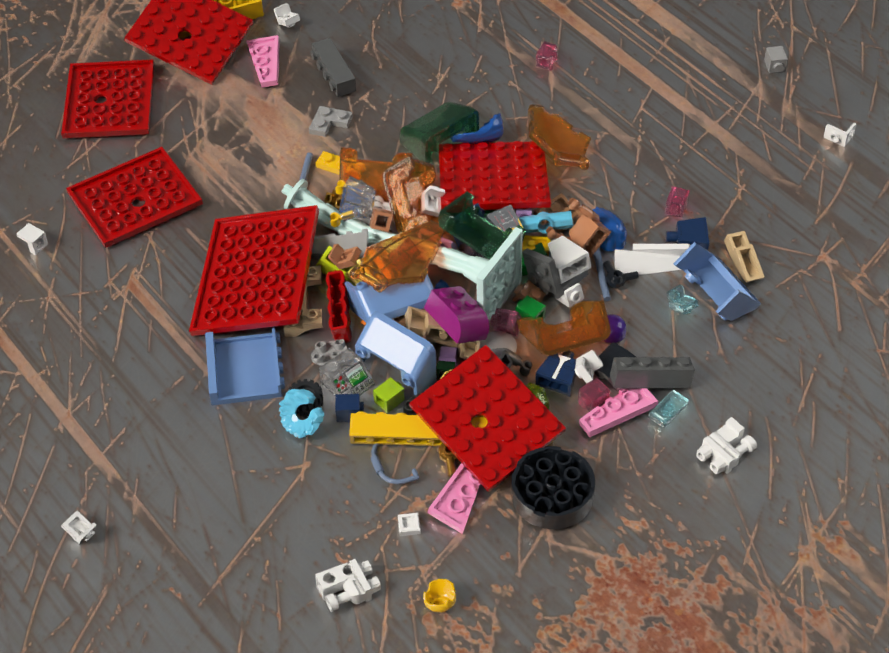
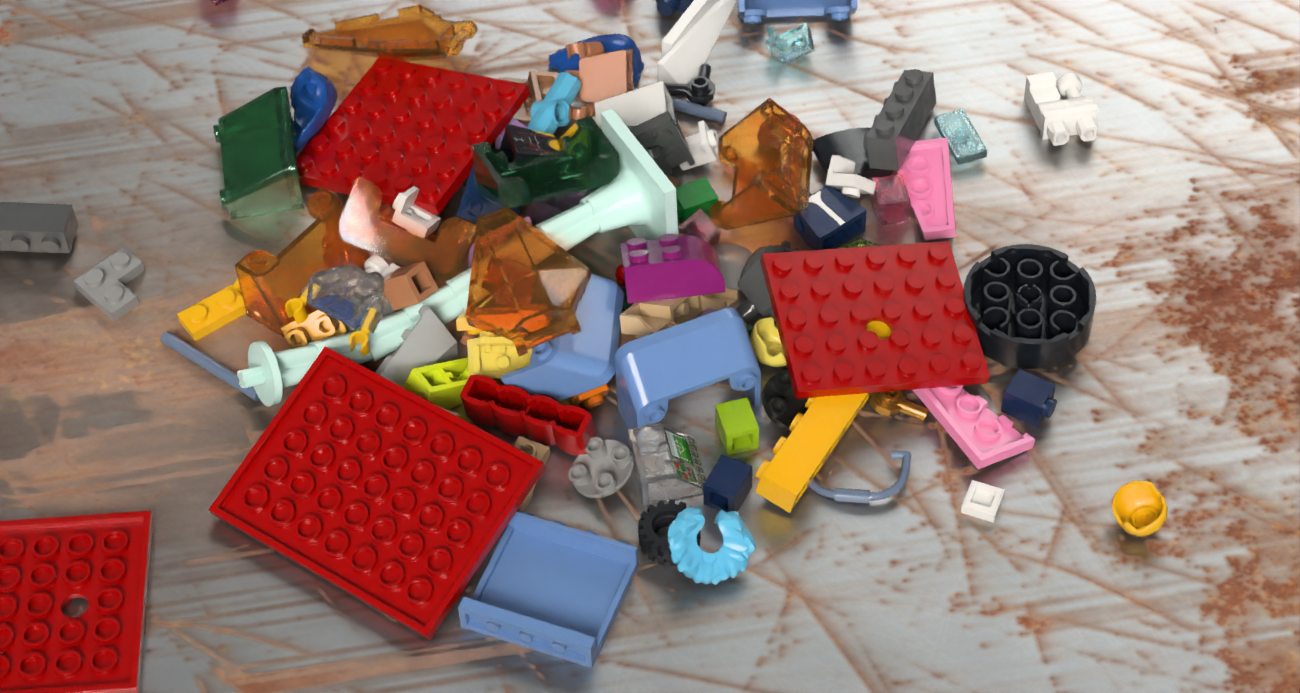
camera: 60 degrees left, 0 degrees up
white hips [315,559,381,612] -> none
nougat bracket [328,244,362,269] -> none
none -> dark blue brick [1001,369,1057,428]

